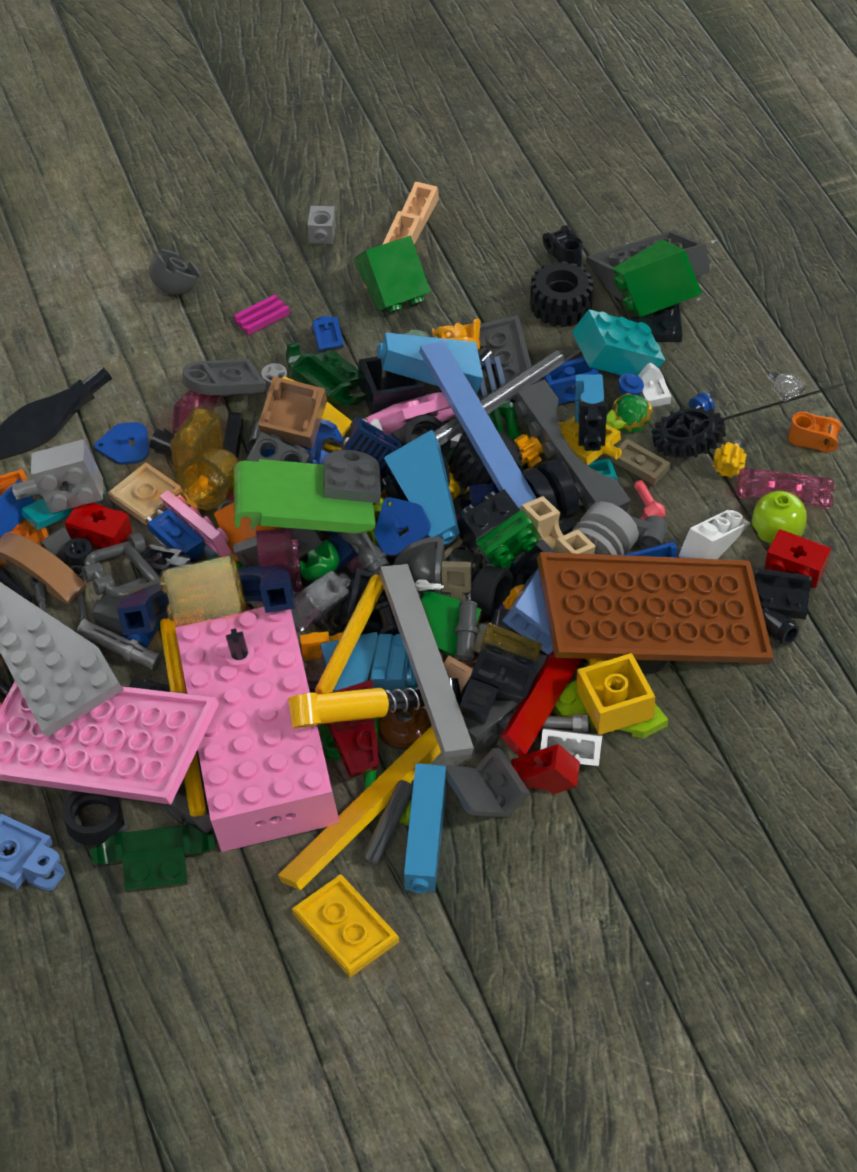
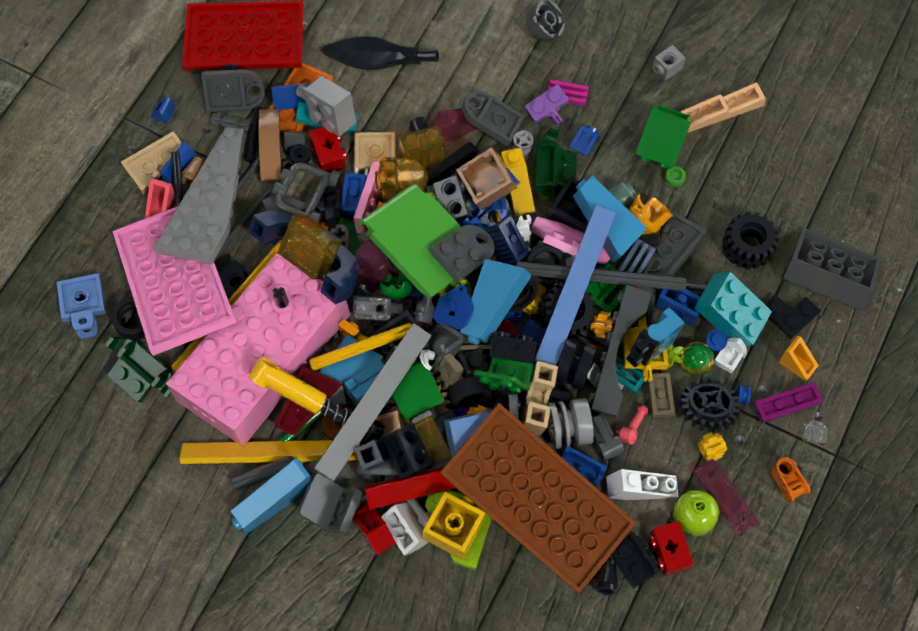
camera: 45 degrees right, 15 degrees up
light grey pin [76,619,161,670] -> none
blue piece [94,422,149,465] -> none
yellow tile [292,874,399,978] -> none
dark grey pin [455,600,478,661] -> none
black piece [542,225,583,267] -> none
green slope [612,239,702,317] -> none
none -> medium lavender plate [525,84,569,126]
none -> bright green tile [665,166,686,187]
none -> magenta plate [753,382,823,424]
none -> light orange slope [779,336,819,381]

